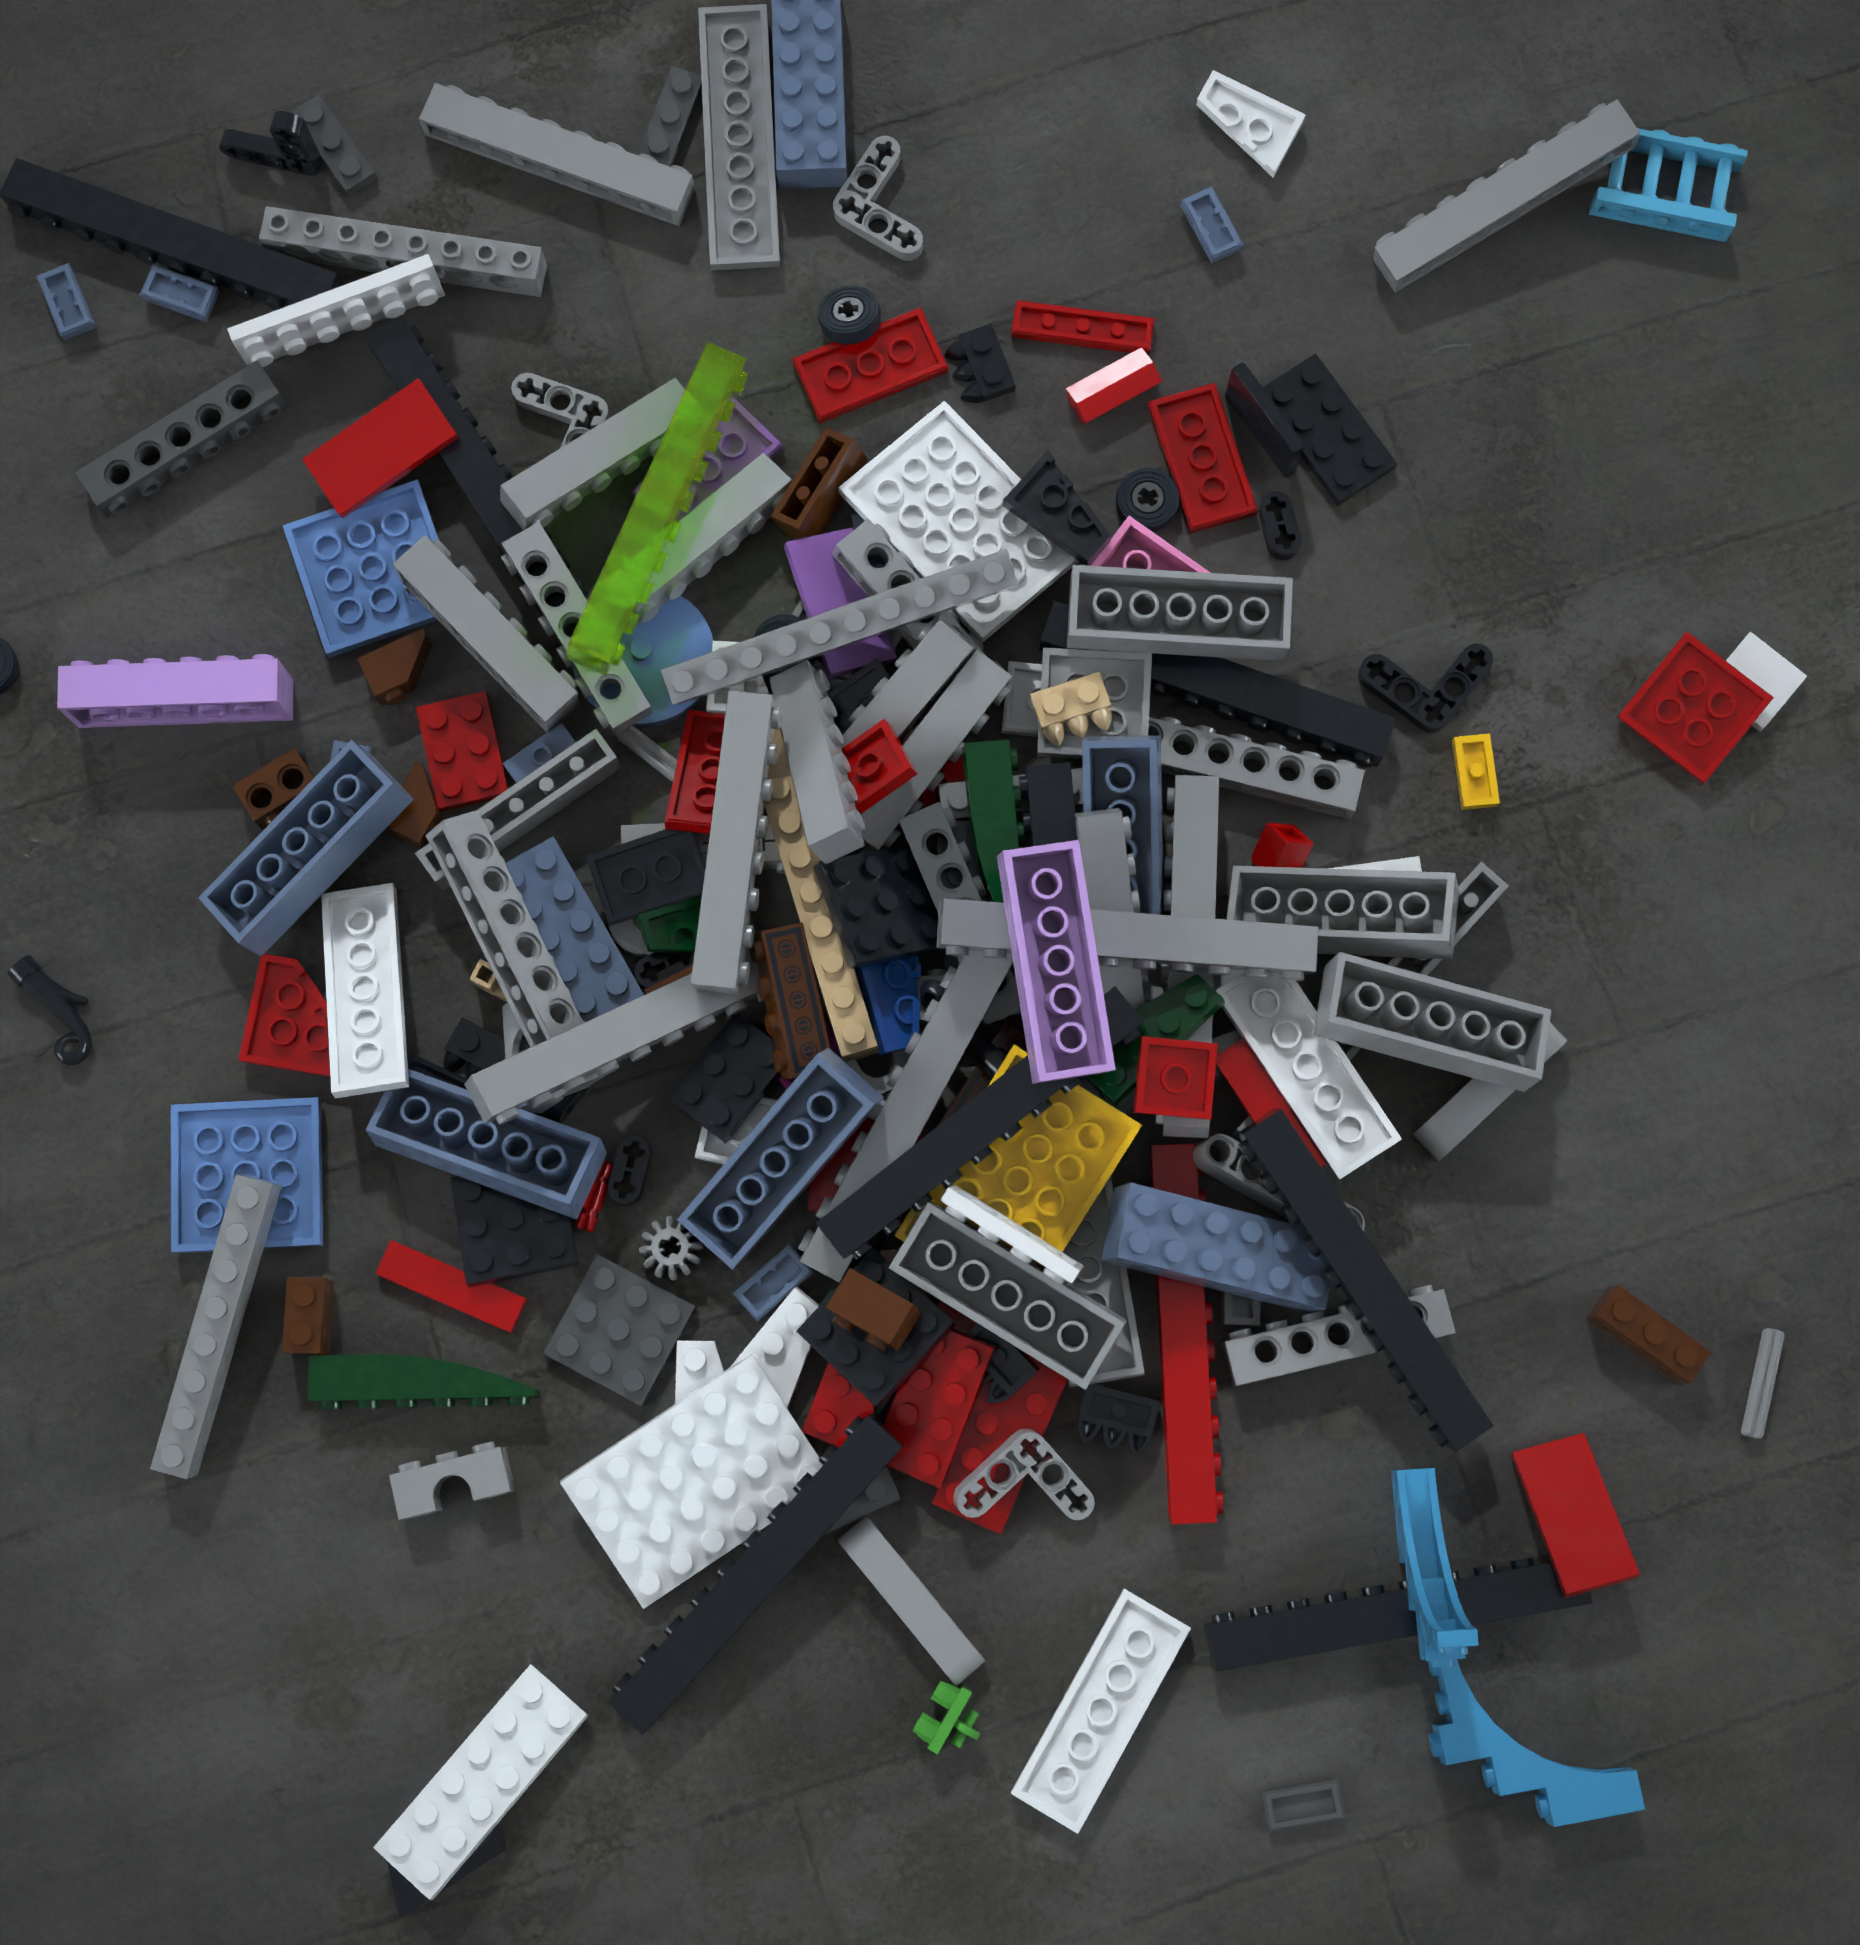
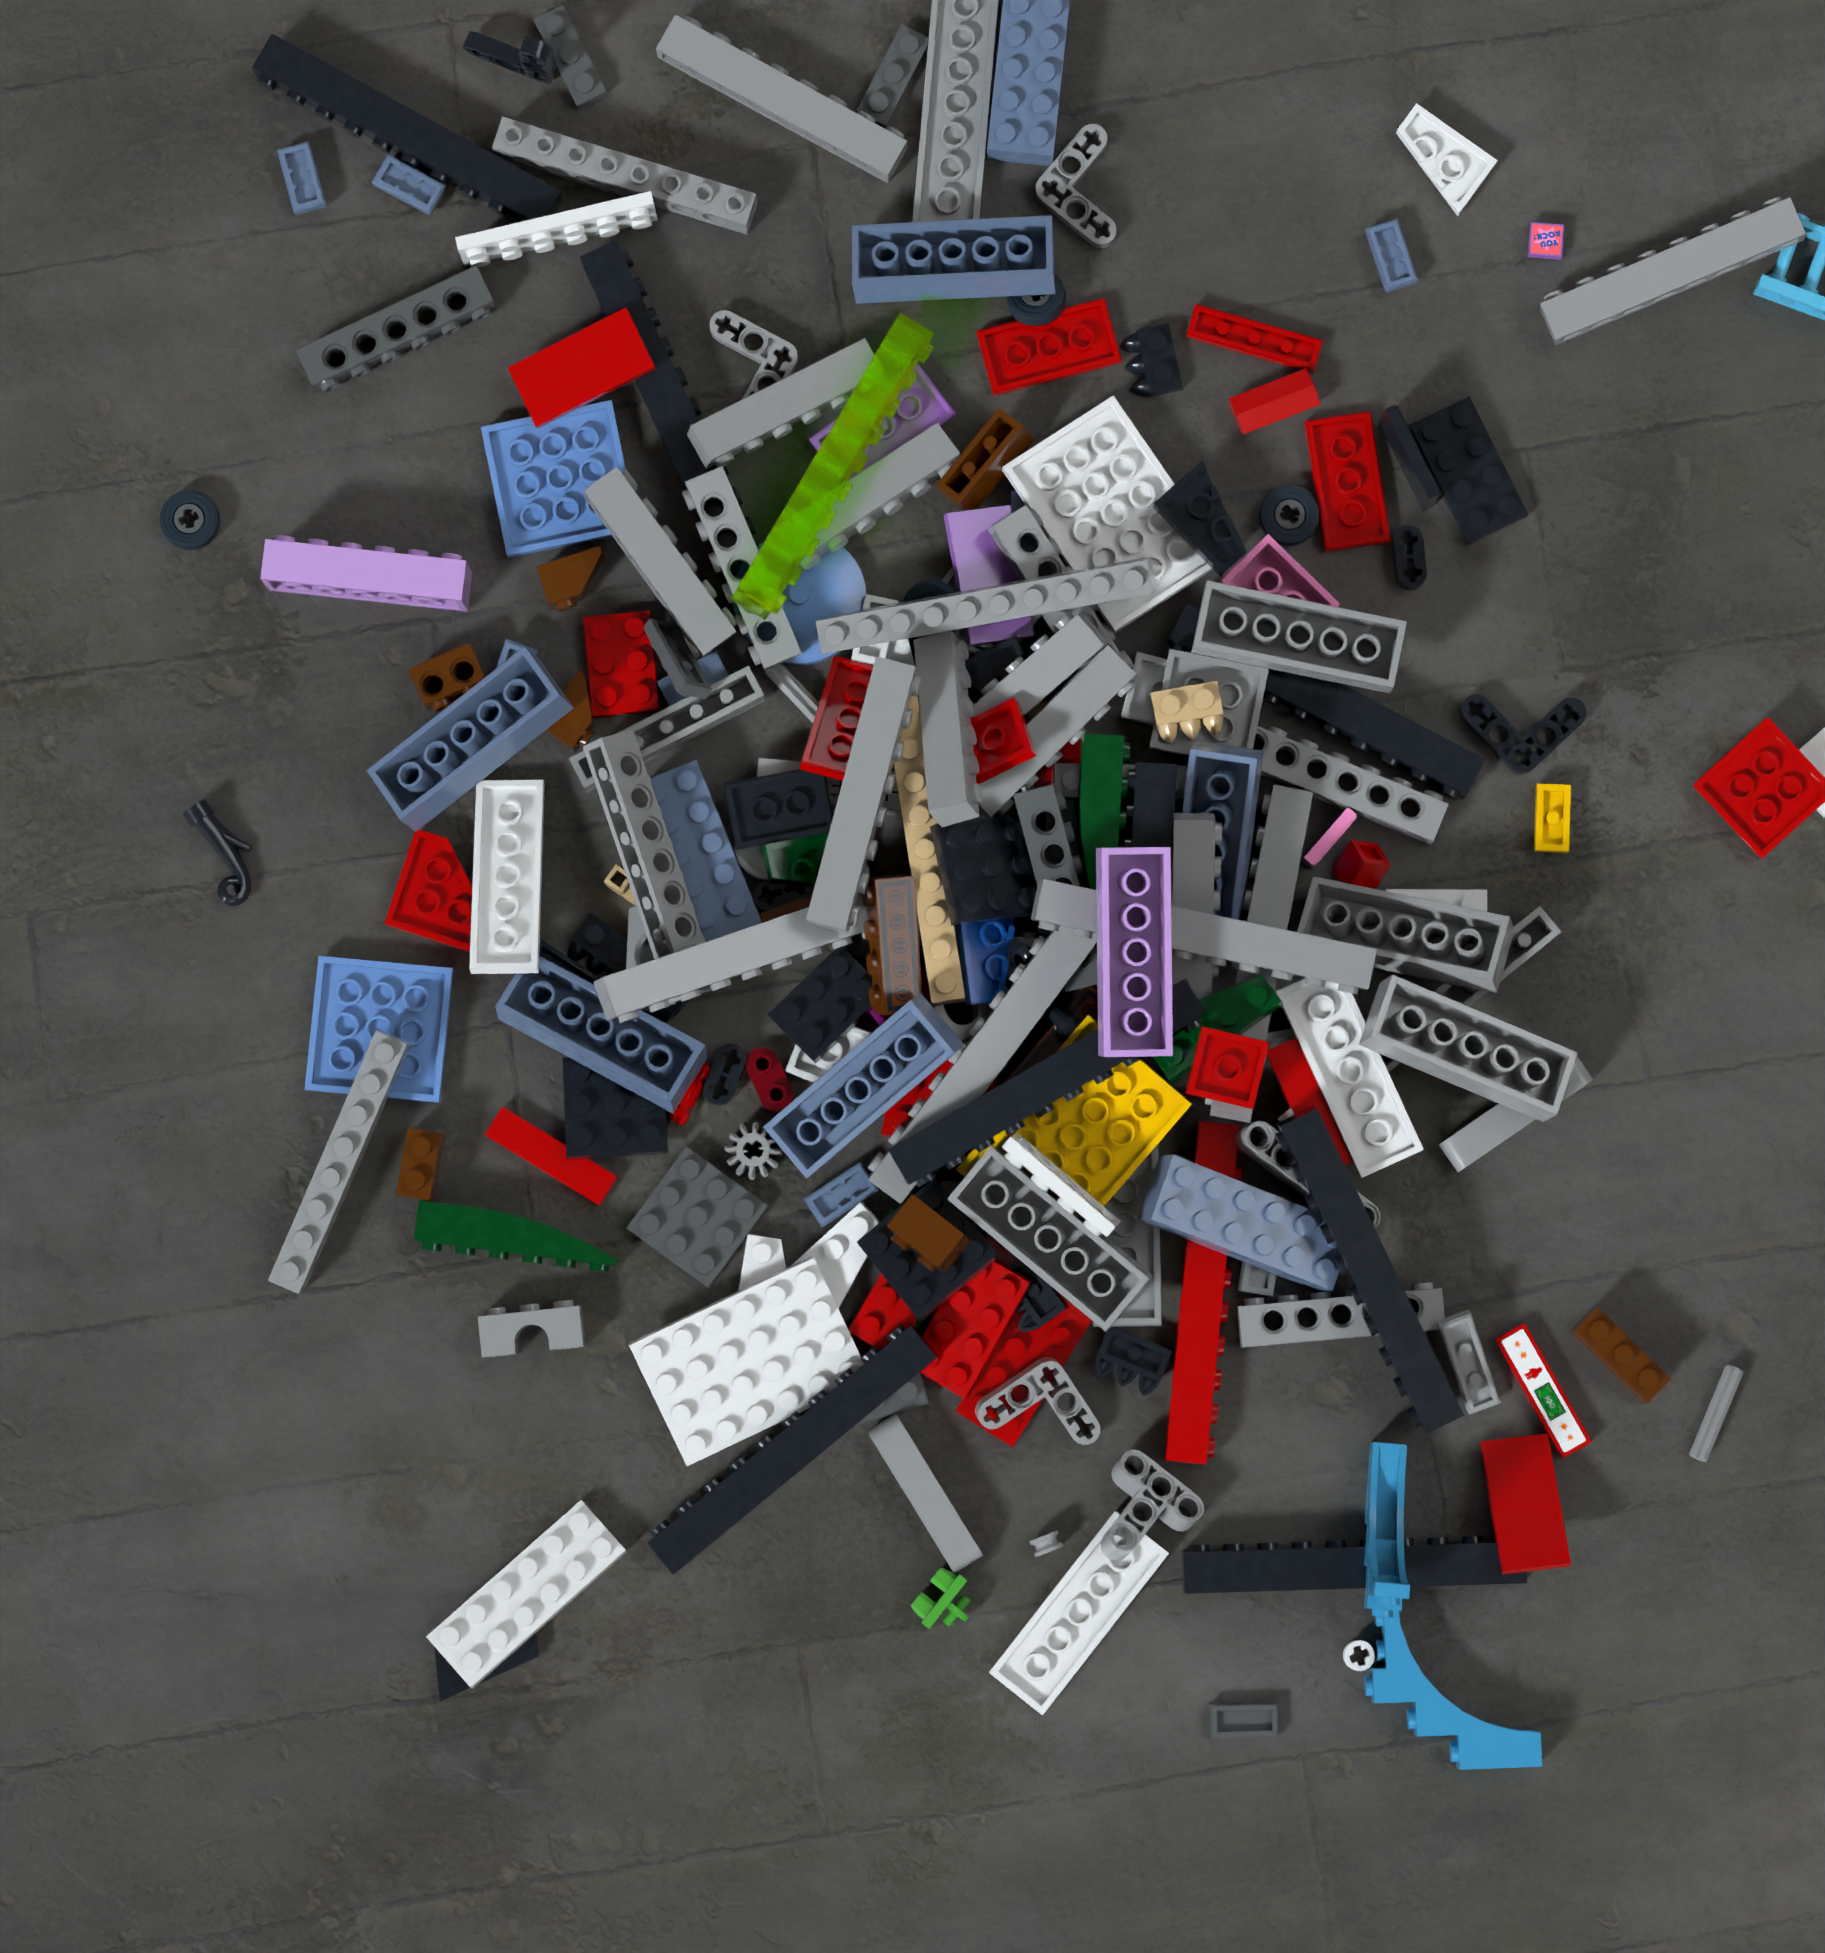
camera: 10 degrees right, 5 degrees up
none -> dark grey plate [643,618,712,699]
none -> dark red plate [746,1048,794,1113]
none -> sand blue brick [852,215,1055,304]
none -> light grey bush [1029,1530,1063,1557]
none -> light grey beam [1101,1450,1204,1561]
none -> bright pink tile [1301,807,1357,869]
none -> white bush [1343,1640,1375,1671]
none -> light grey tile [1436,1310,1501,1415]
none -> tile [1494,1323,1592,1459]
none -> tile [1527,222,1564,260]

